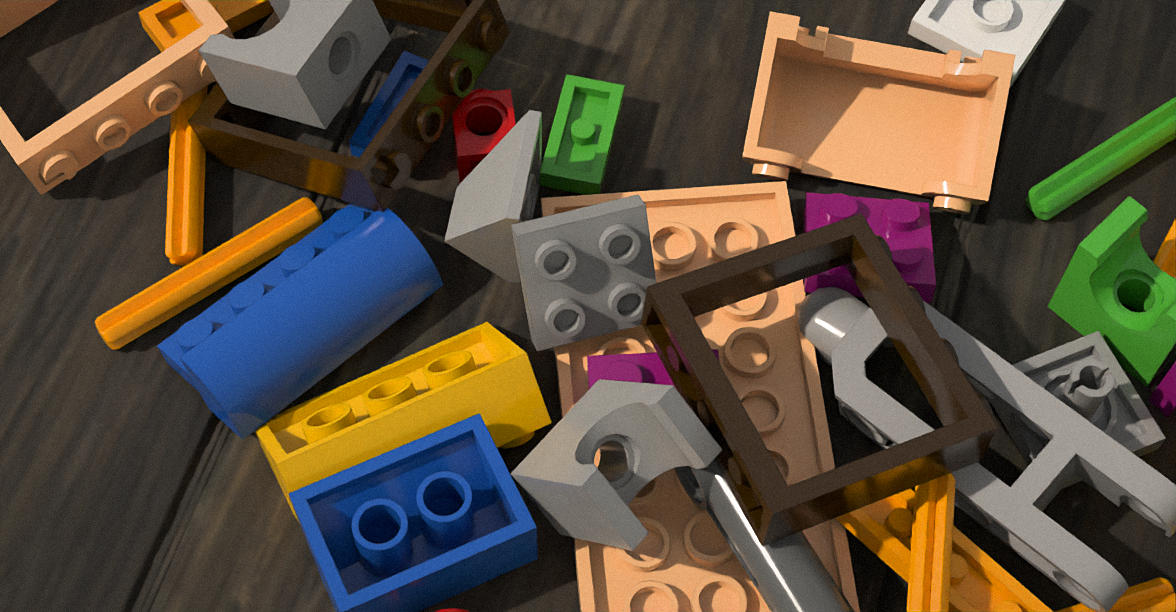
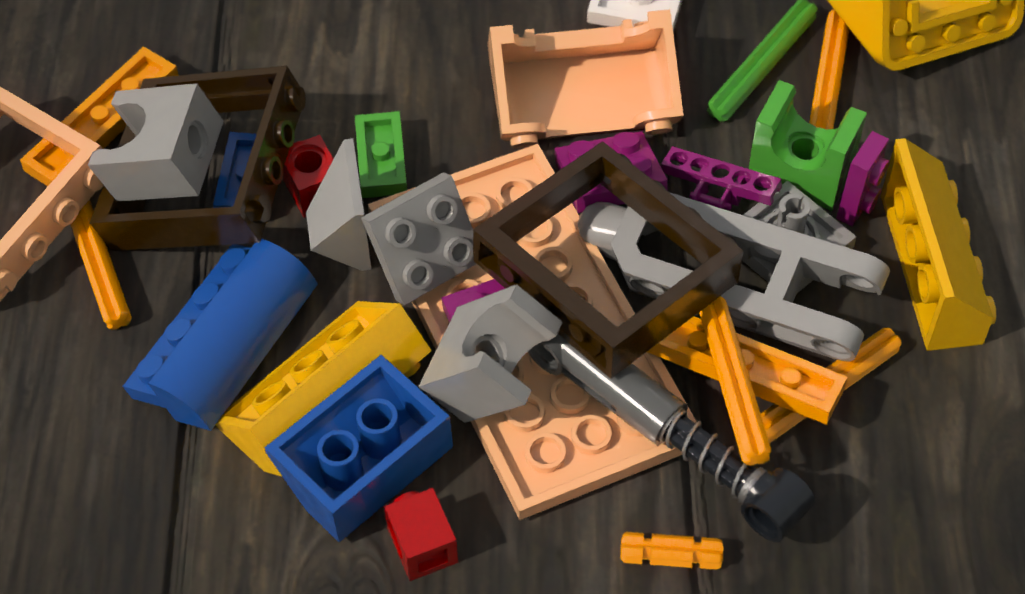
camera: 15 degrees left, 5 degrees down
light orange axle [95,197,323,350] -> none
none -> magenta piece [661,146,782,211]

